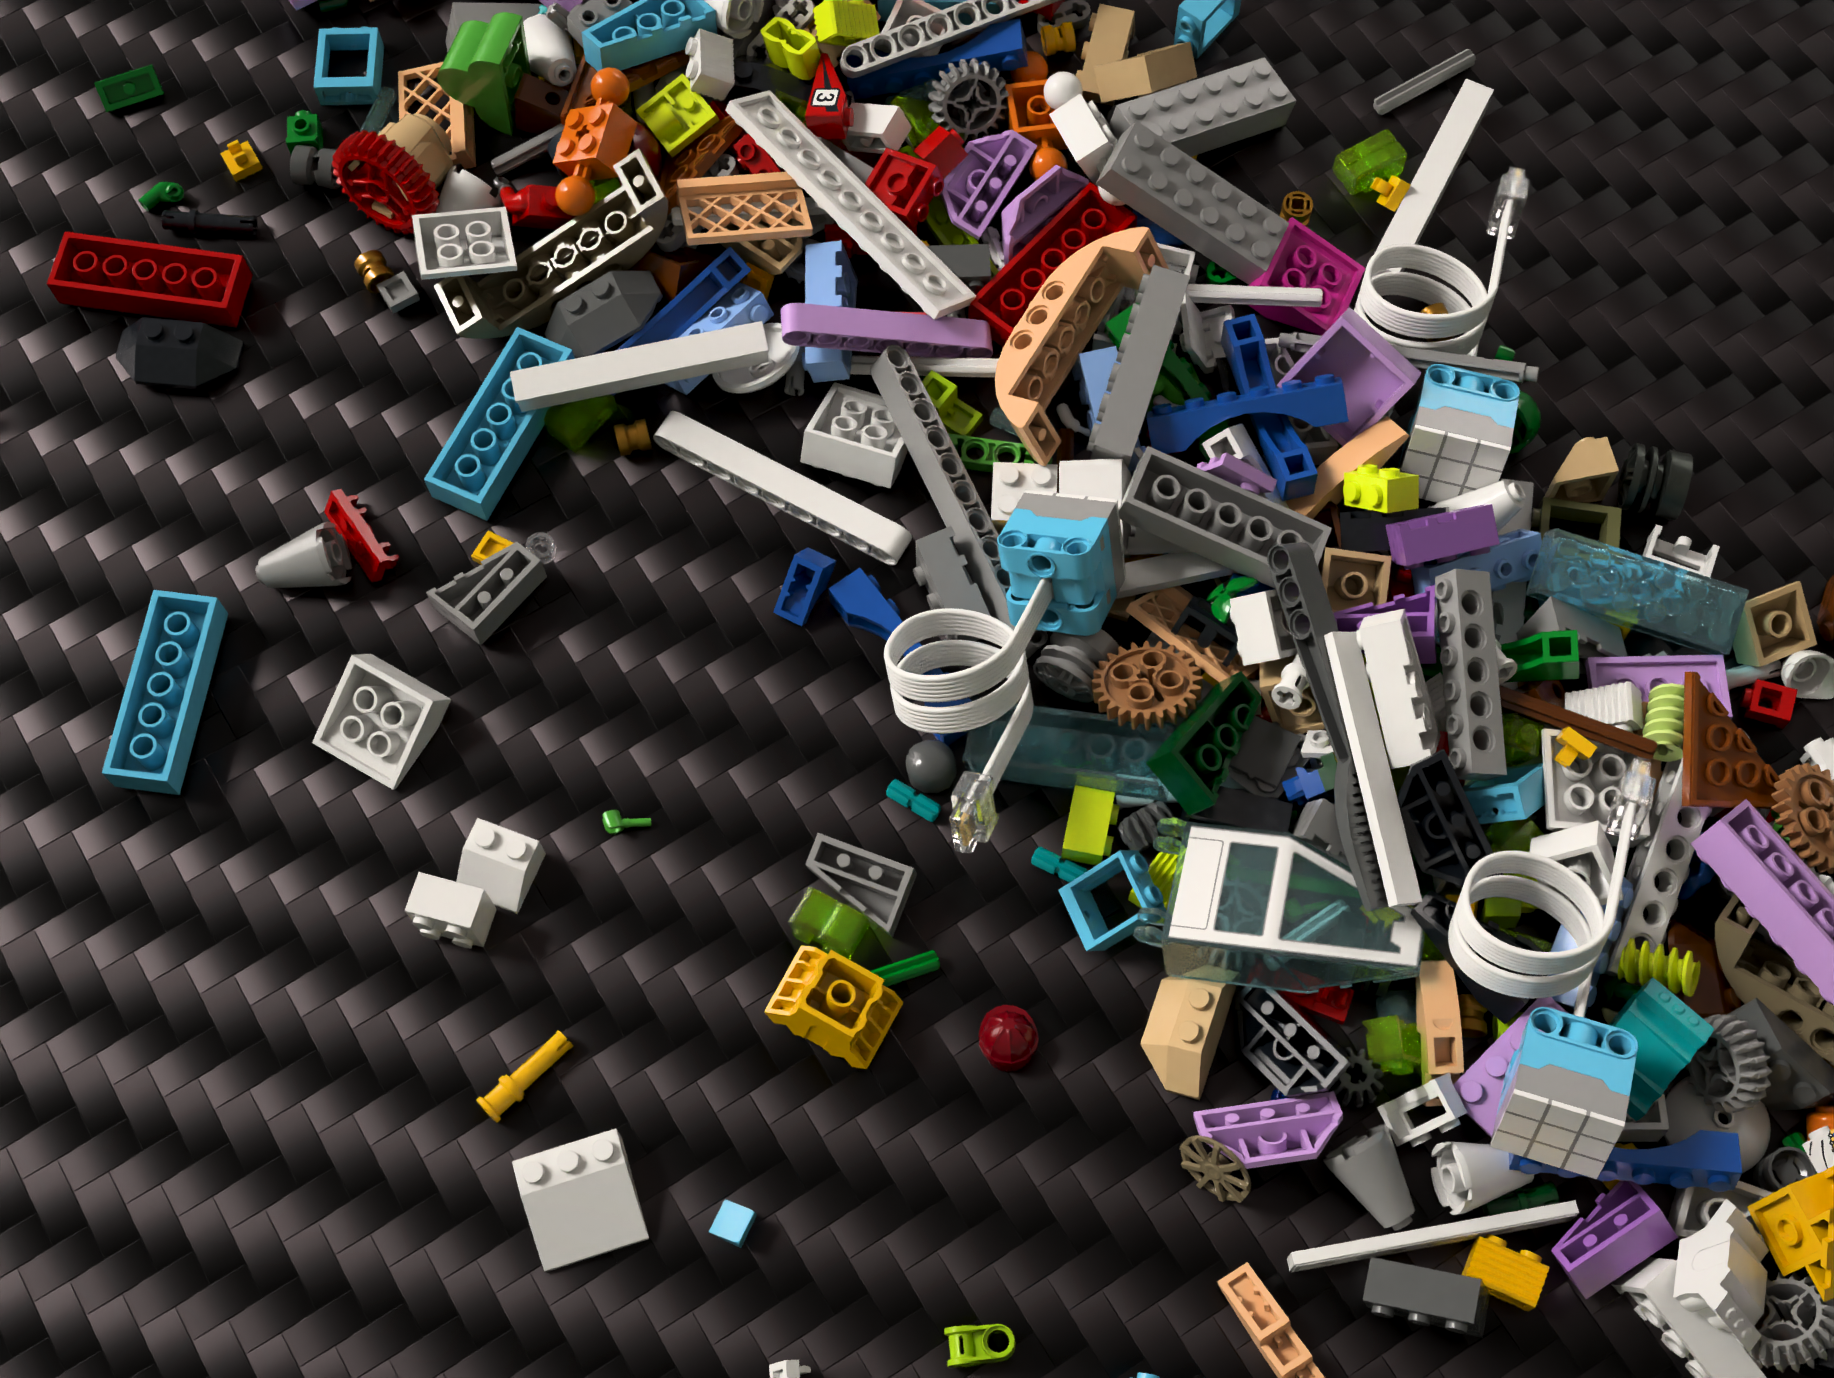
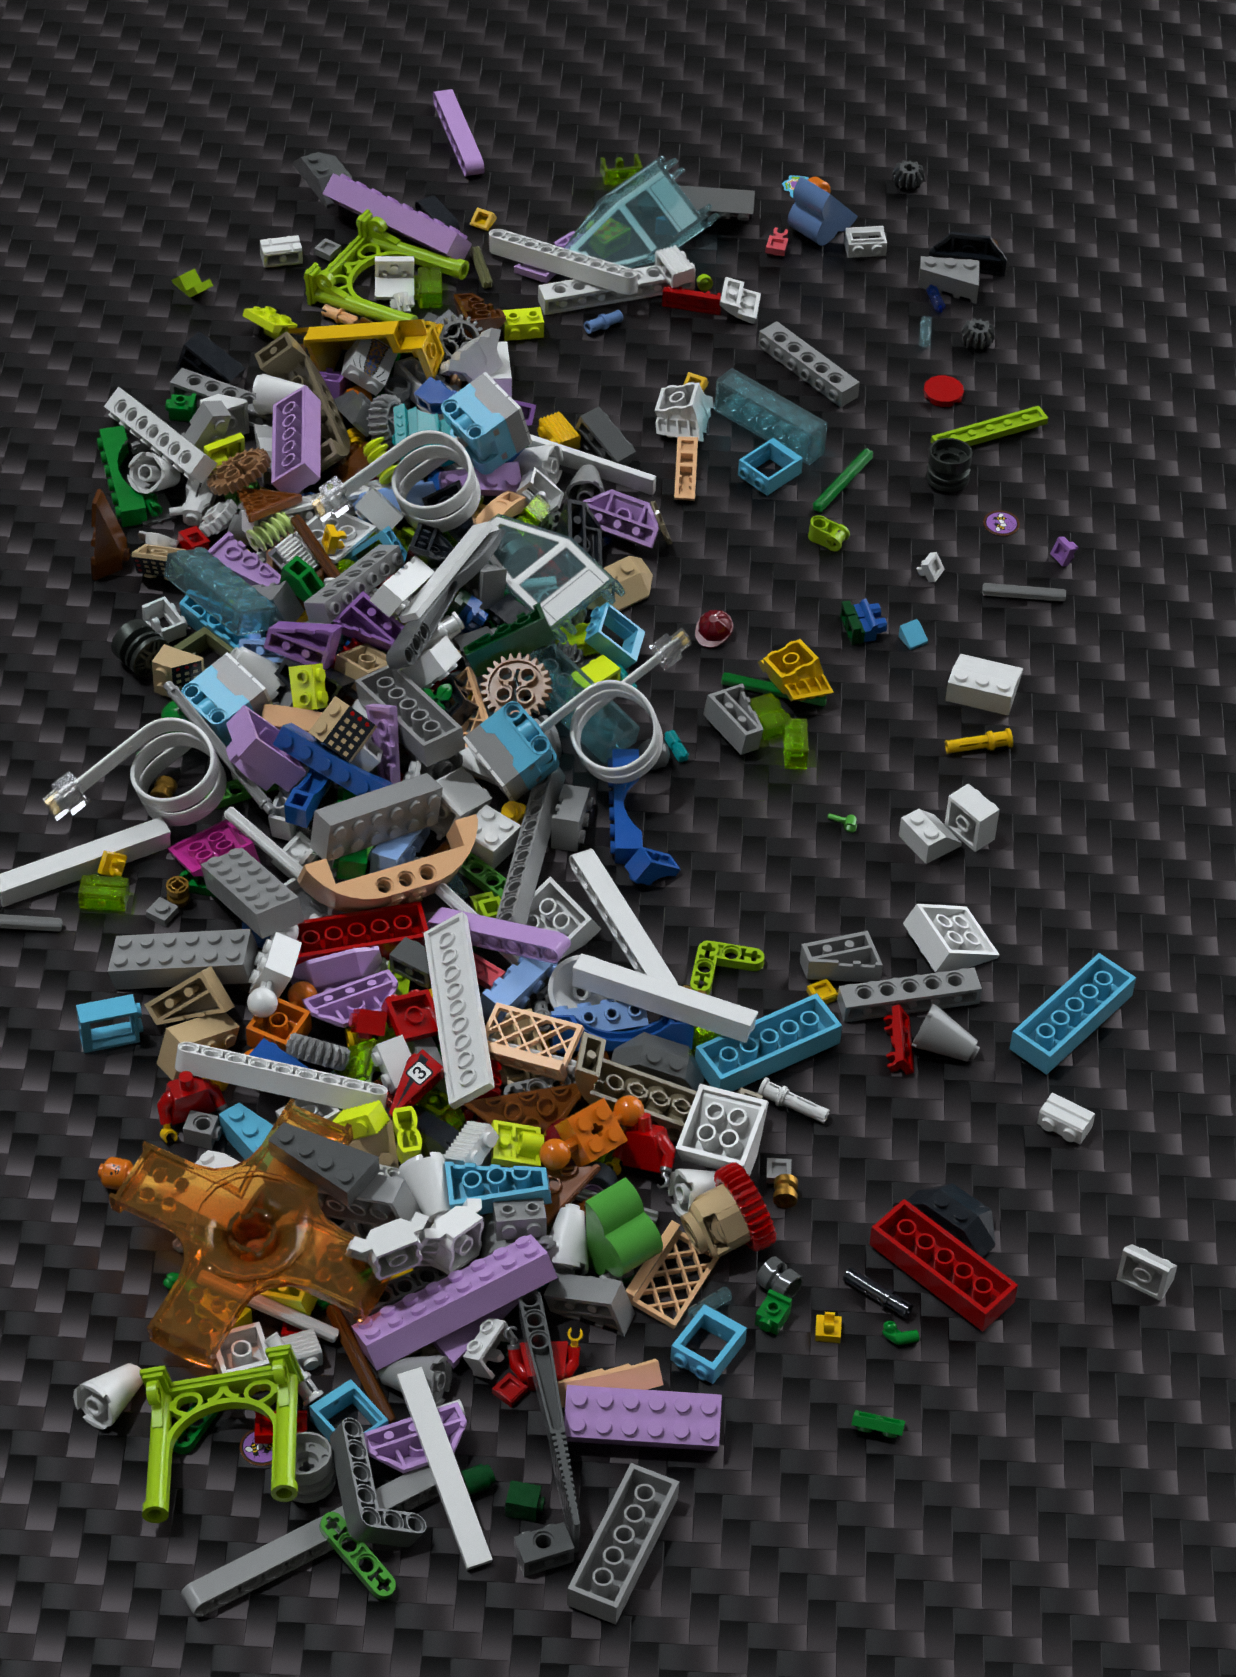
camera: 150 degrees left, 20 degrees down
clear bush [526,532,557,565] -> none
none -> light grey plate [146,897,179,927]
none -> white gear [198,499,238,537]
none -> slope [308,696,377,763]
none -> light grey pin [533,1000,551,1031]
none -> lime beam [690,941,765,995]
none -> white pin [758,1077,830,1124]
none -> clear neon green window [783,718,809,769]
none -> light grey brick [837,967,982,1023]
none -> hips [840,599,887,645]
none -> white brick [1037,1093,1095,1145]

